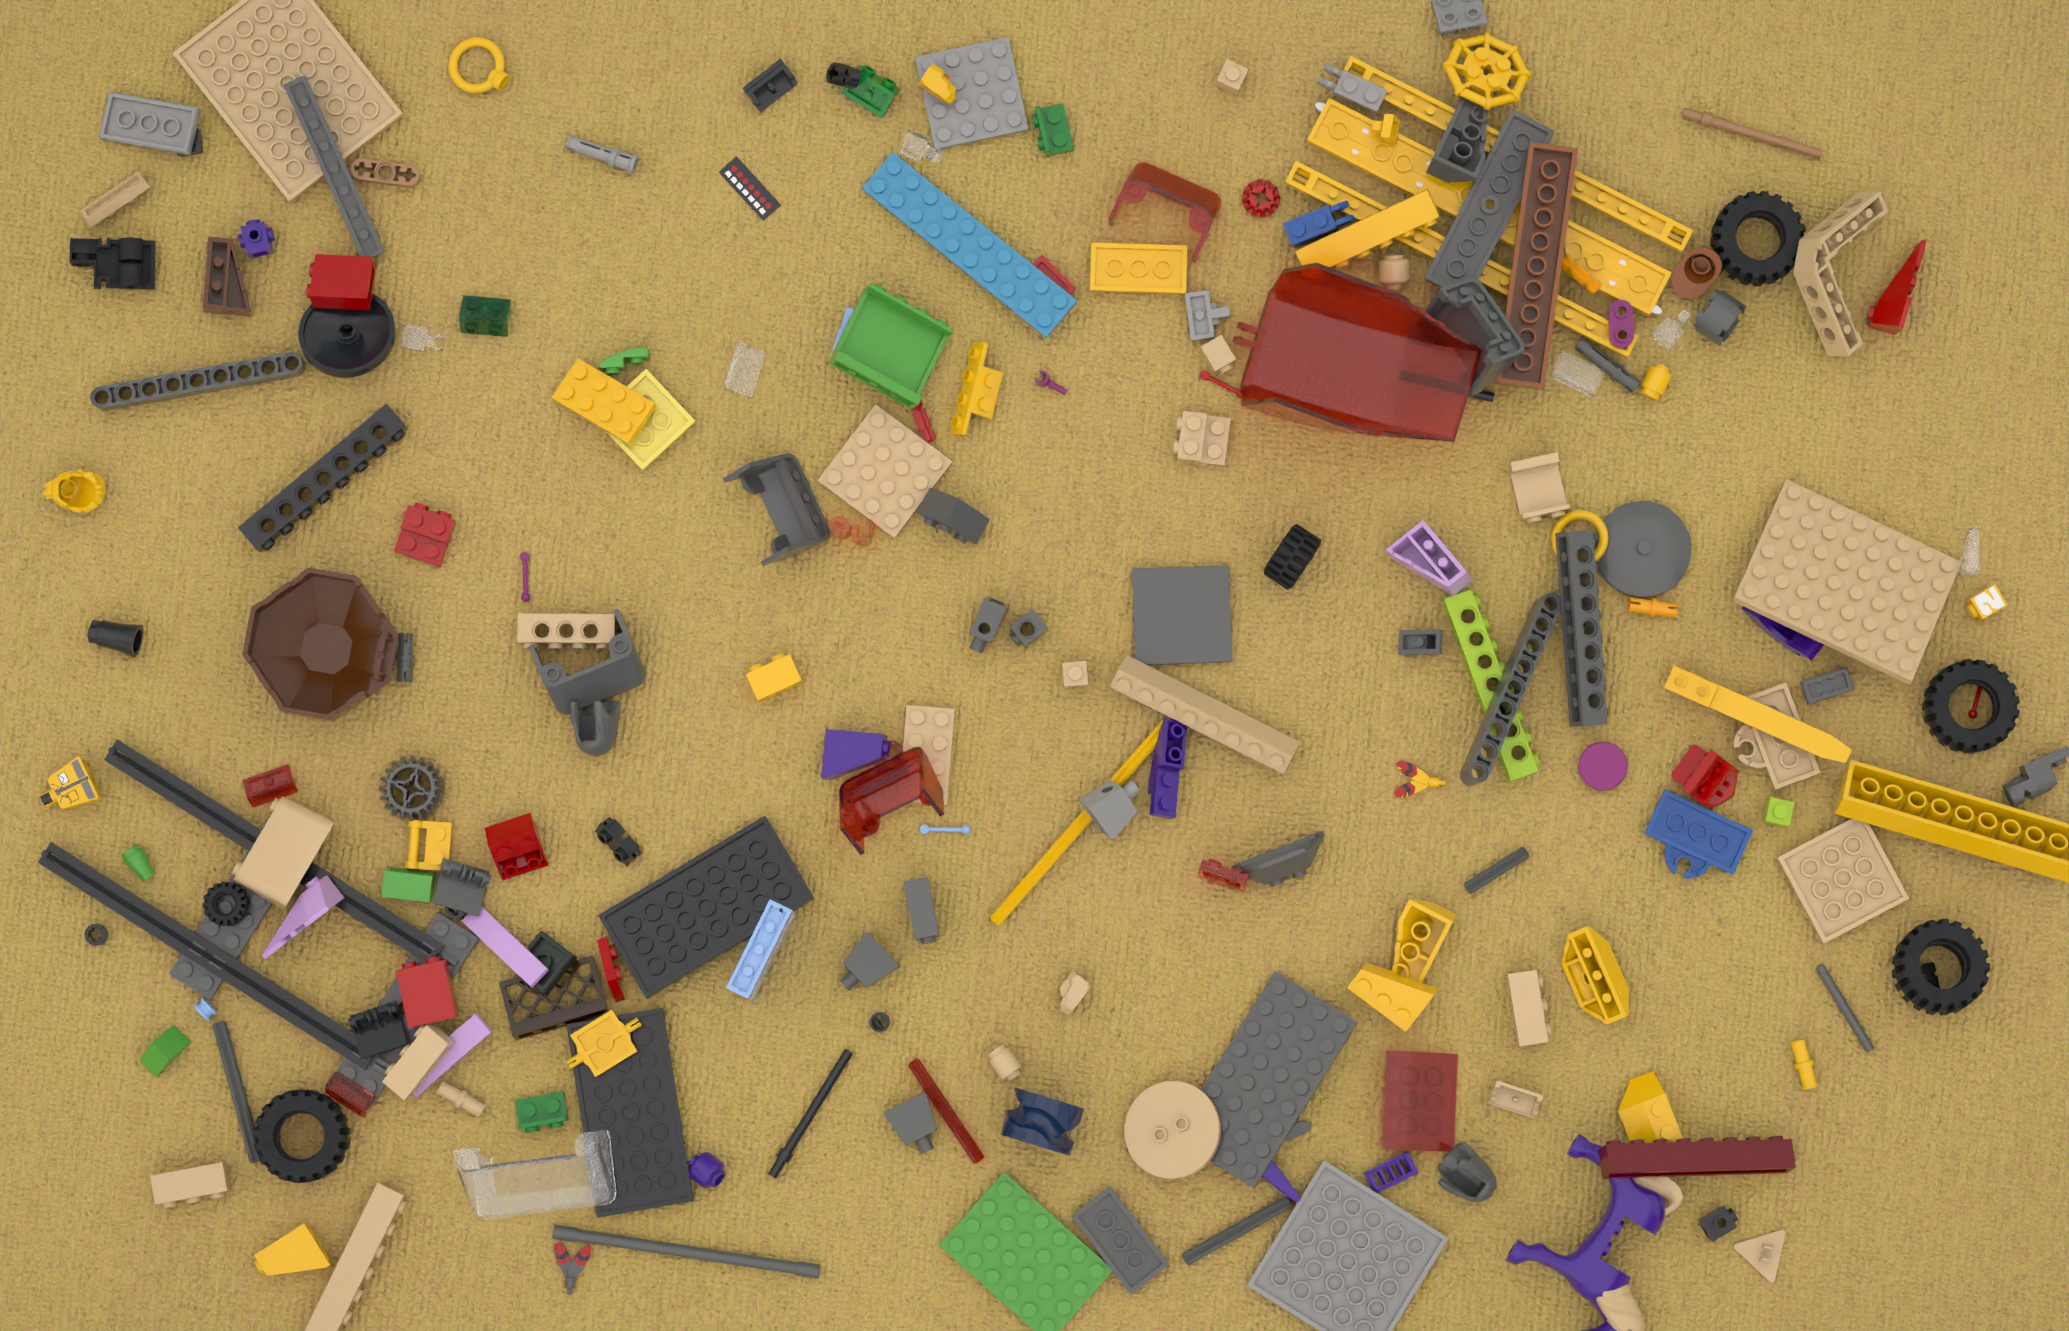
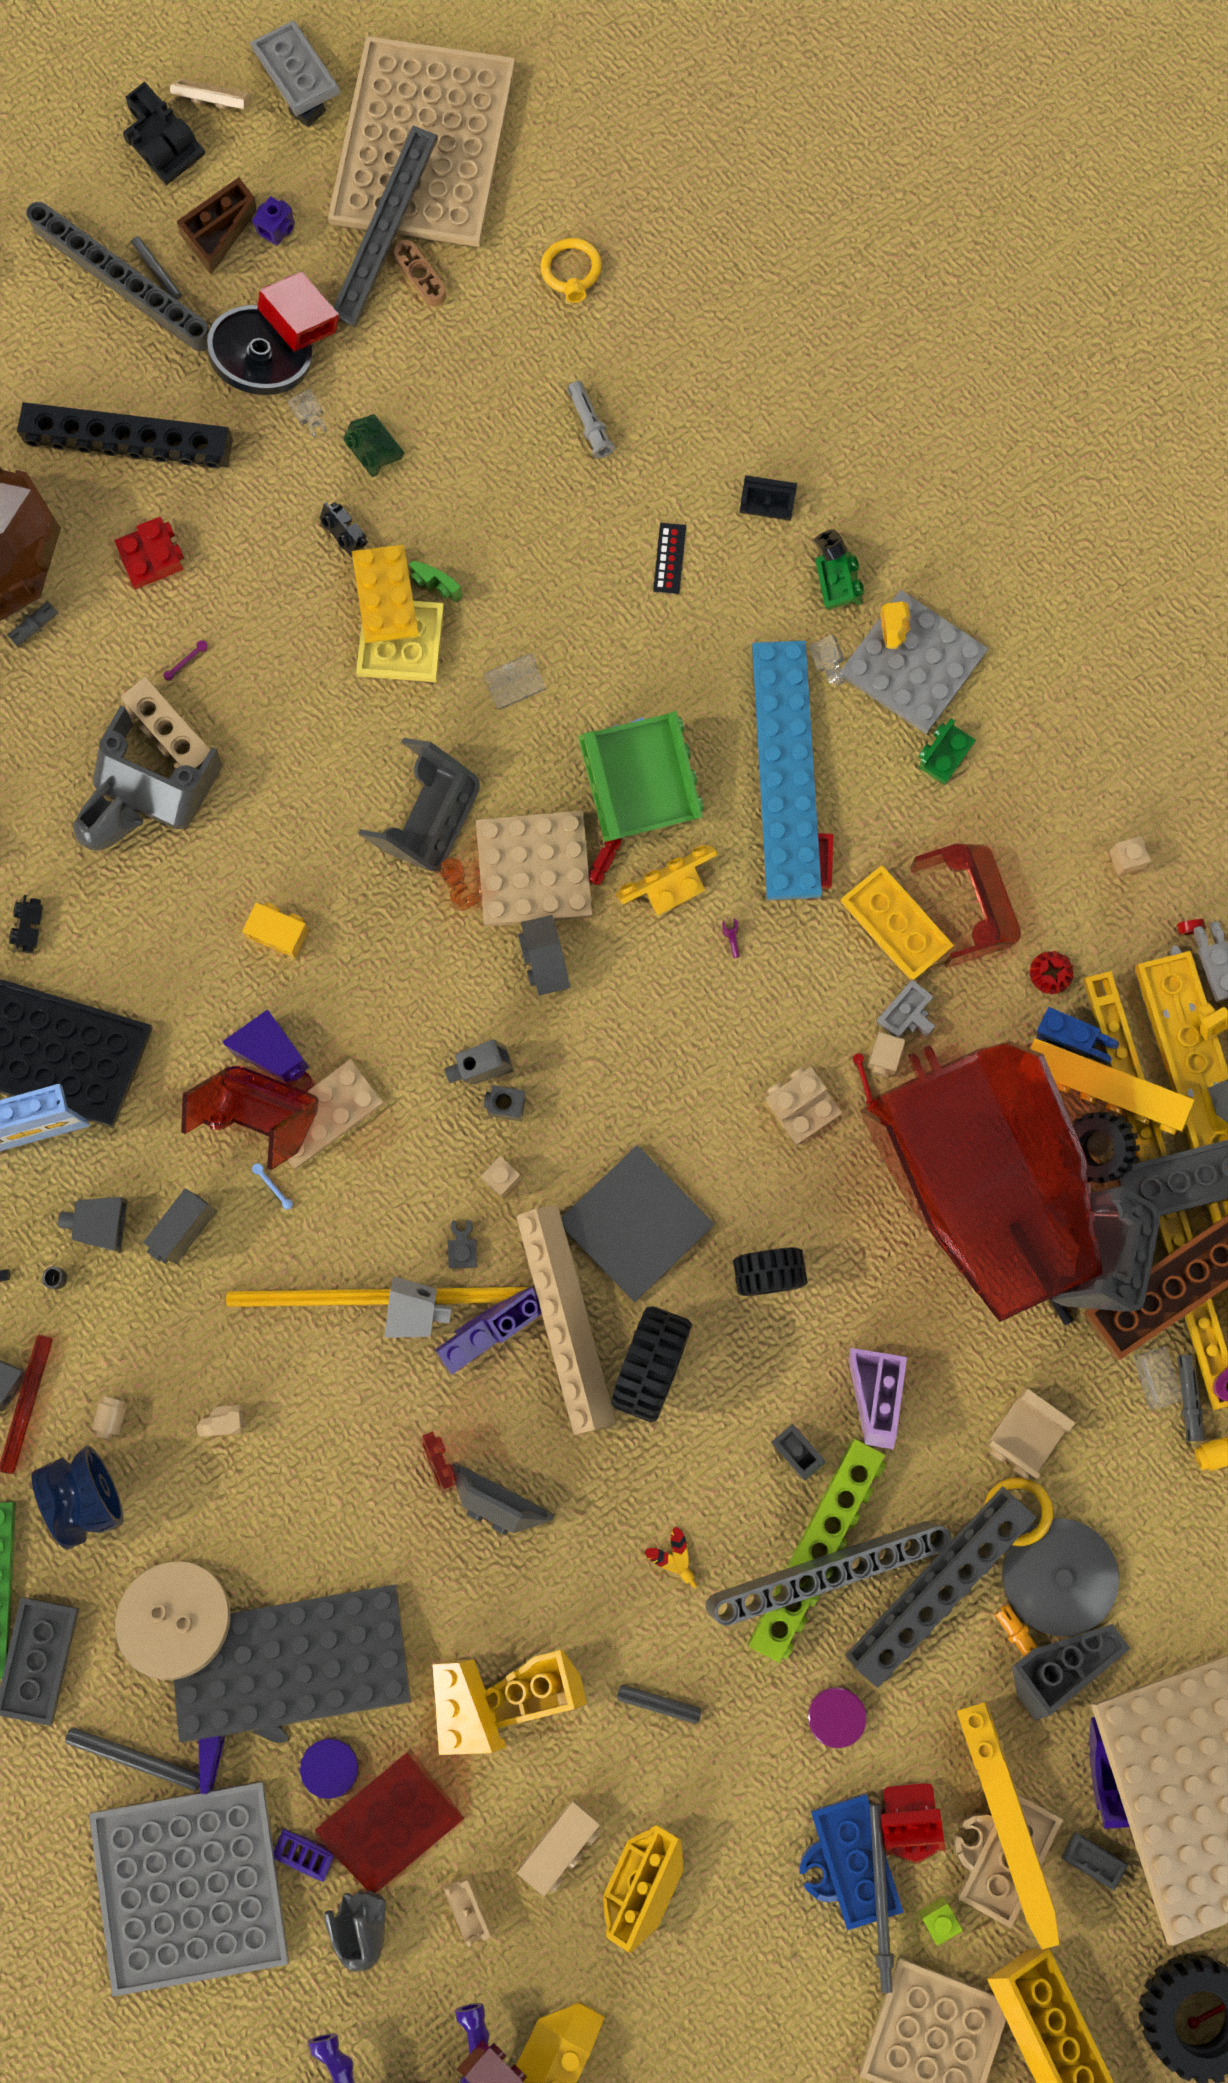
camera: 50 degrees right, 5 degrees down
none -> dark grey bar [131,236,182,300]
none -> dark purple tile [300,1738,359,1799]
none -> black hinge [319,502,368,557]
none -> dark grey plate [448,1220,477,1269]
none -> black tyre [611,1306,692,1422]
none -> dark grey bar [870,1804,894,1993]
none -> dark grey wedge [1012,1624,1130,1720]
none -> black tyre [1062,1112,1140,1183]
none -> red tile [1176,919,1206,936]

